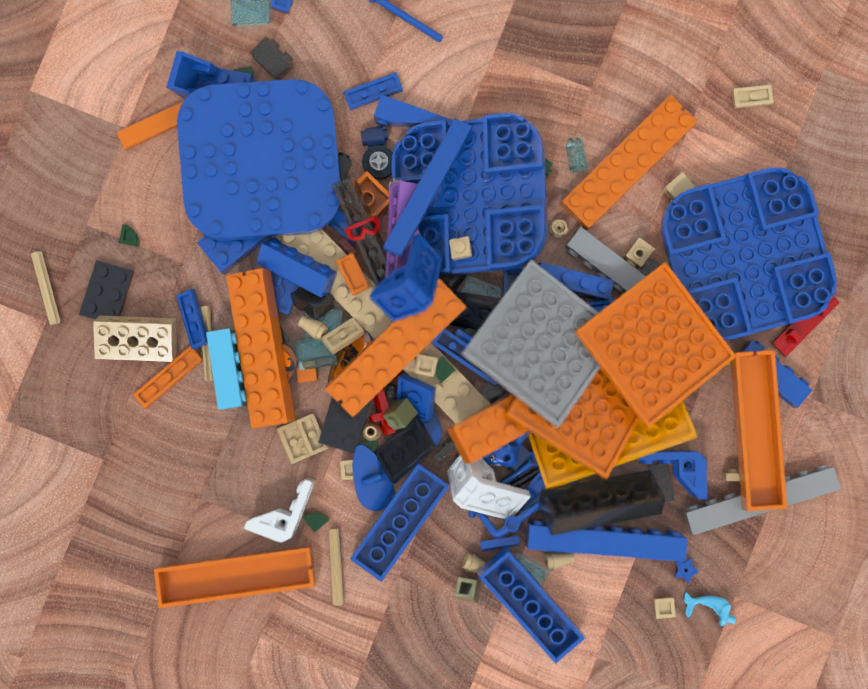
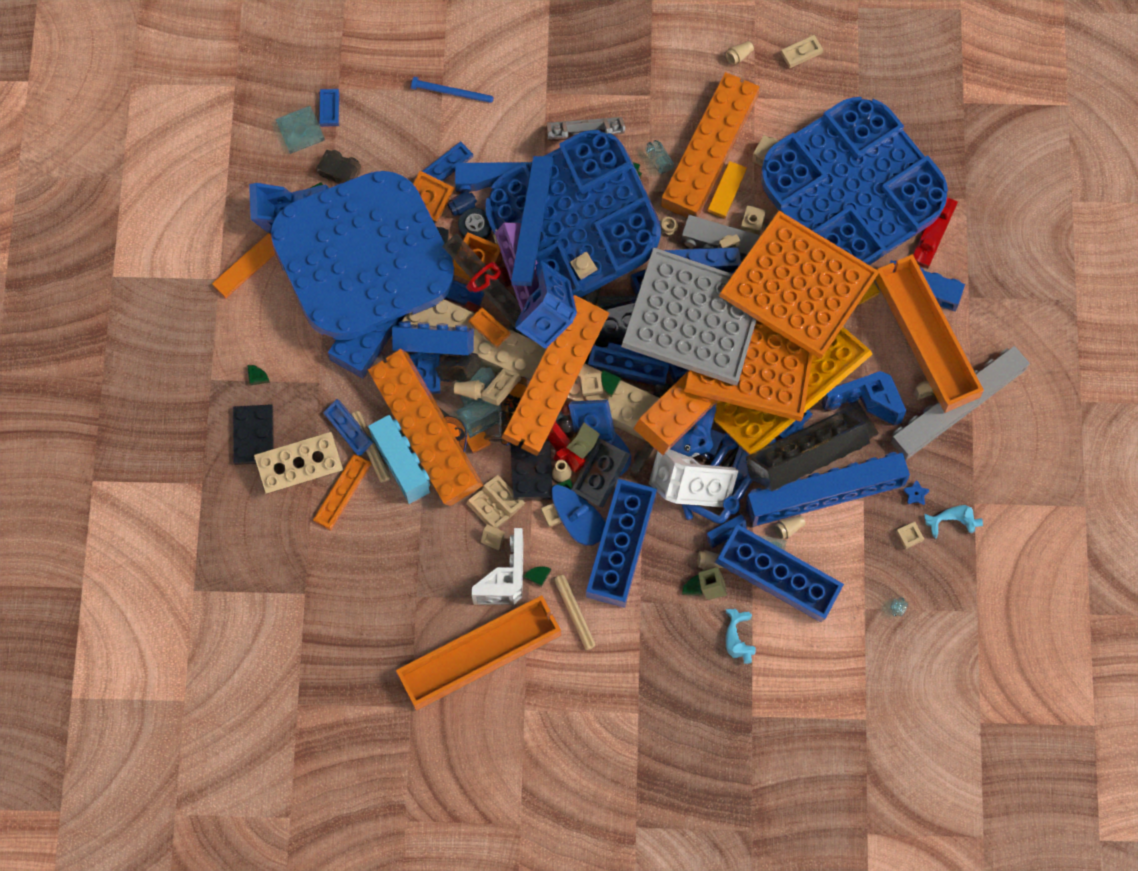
camera: 20 degrees left, 15 degrees down
tan axle [31,251,61,325] -> none
none -> orange plate [413,171,455,222]
none -> tan plate [481,524,505,550]
none -> clear smoke bracket [484,411,513,442]
none -> light grey wedge [547,117,625,139]
none -> dark green tile [682,575,702,596]
none -> light orange tile [708,161,747,219]
none -> tan plate [718,234,740,248]
none -> tan cone [725,41,754,65]
none -> medium azure animal [725,609,756,664]
none -> clear light blue plate [890,597,908,617]

